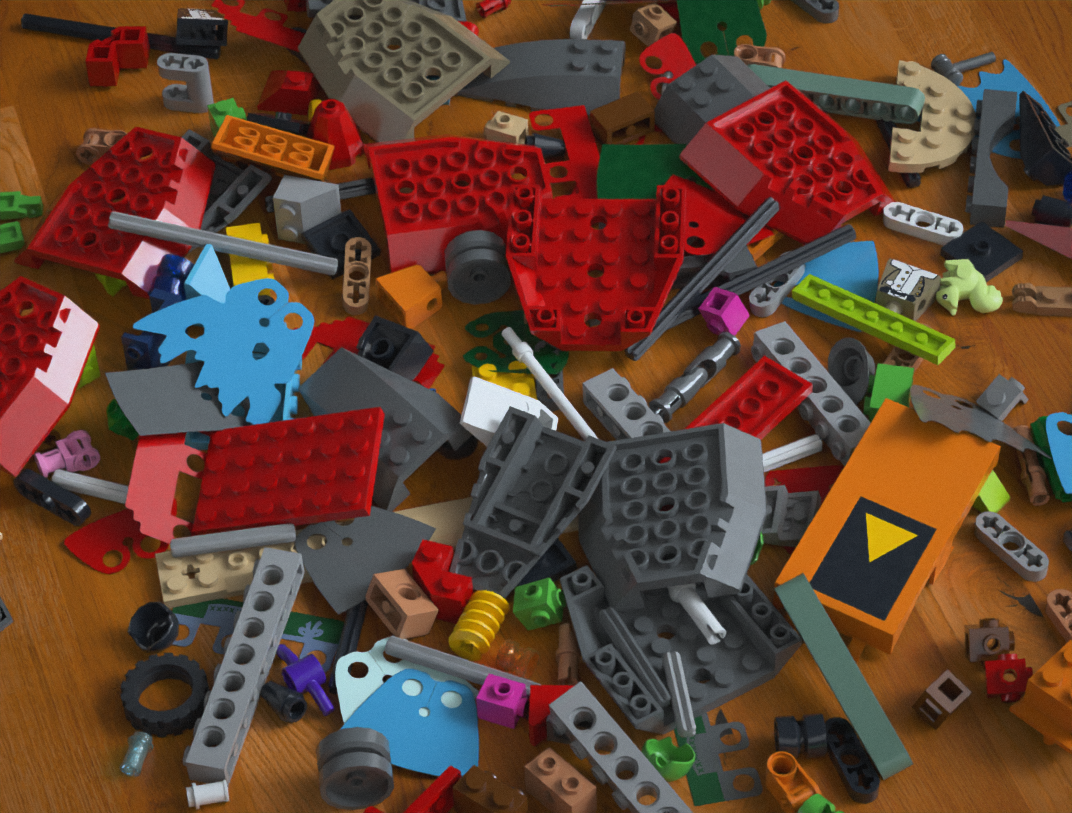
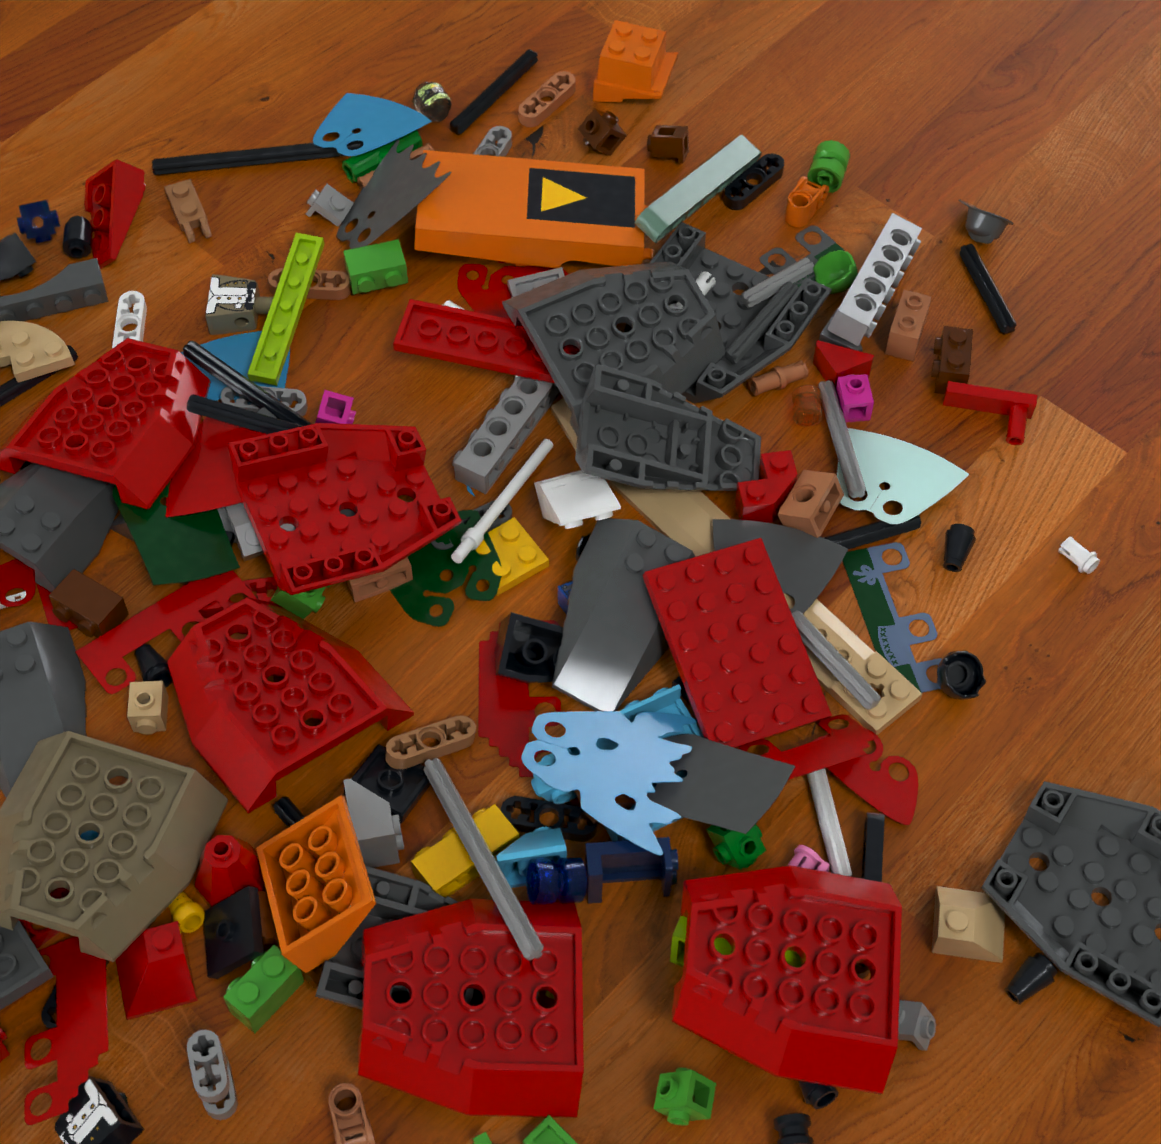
camera: 120 degrees left, 10 degrees up
clear light blue pin [119,732,154,777] -> none
black tyre [121,653,210,738] -> none
light grey brick [183,547,305,787] -> none
dark purple piece [276,644,335,716] -> none
dark grey wheel [316,727,394,810] -> none
dark azure piece [340,669,479,776] -> none
orange torso [376,265,448,329] -> none
dark grey wheel [444,230,511,305] -> none
yellow piece [449,590,510,661] -> none
bright green brick [513,578,566,631] -> none
dark grey piece [649,332,741,423] -> none
light grey brick [751,321,870,466] -> none
black wheel [774,713,827,759] -> none
dark grey piece [828,338,875,405] -> none
yellowish green animal [935,259,1003,316] -> none
black plate [940,221,1023,282] -> none
red brick [984,654,1033,703] -> none

